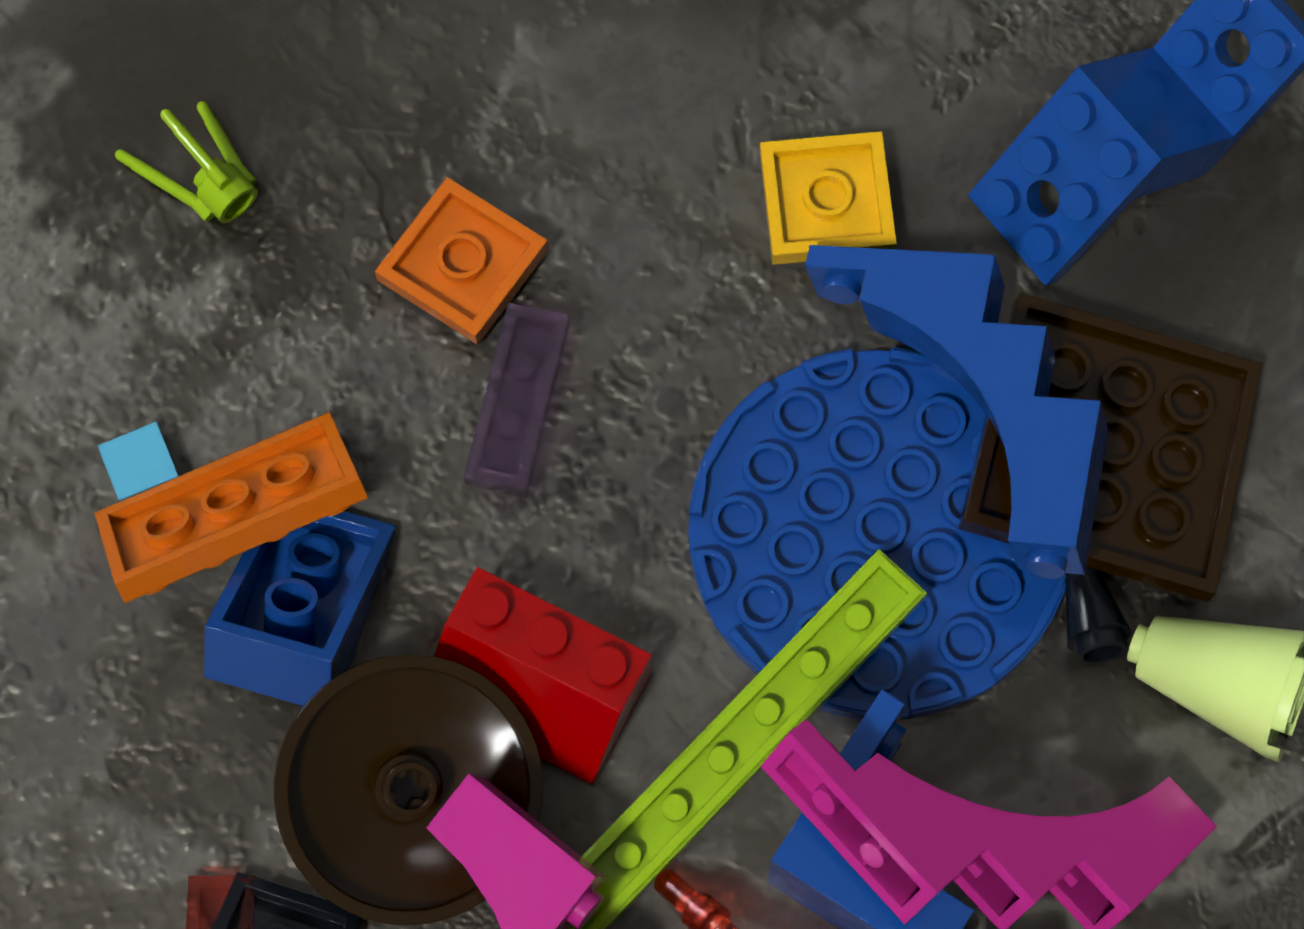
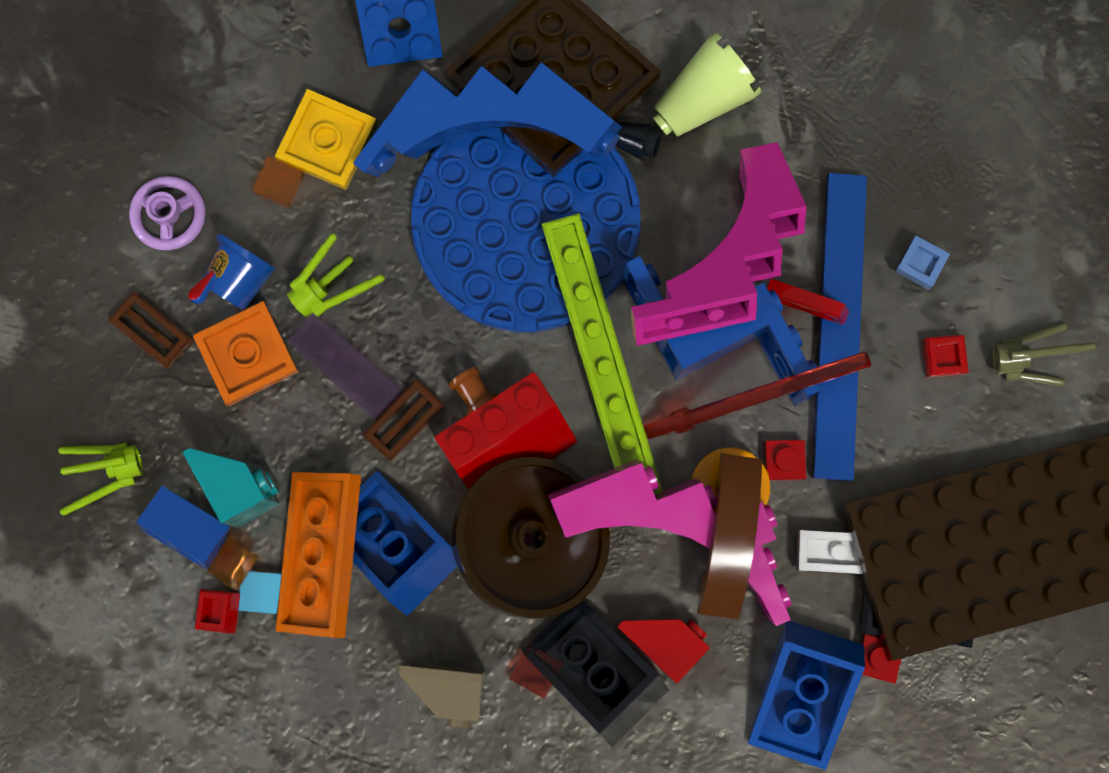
camera: 65 degrees left, 10 degrees up
none -> reddish brown tile [108,291,195,371]
none -> lavender piece [129,176,206,251]
none -> blue hinge [136,486,230,571]
none -> teal slope [182,448,280,527]
none -> blue hat [188,233,276,310]
none -> red tile [195,589,241,634]
none -> clear orange tile [207,536,259,591]
none -> clear orange tile [252,157,305,209]
none -> lime plant [287,233,385,317]
none -> reddish brown tile [362,379,445,463]
none -> dark tan slope [398,662,486,728]
none -> dark orange bush [448,366,497,414]

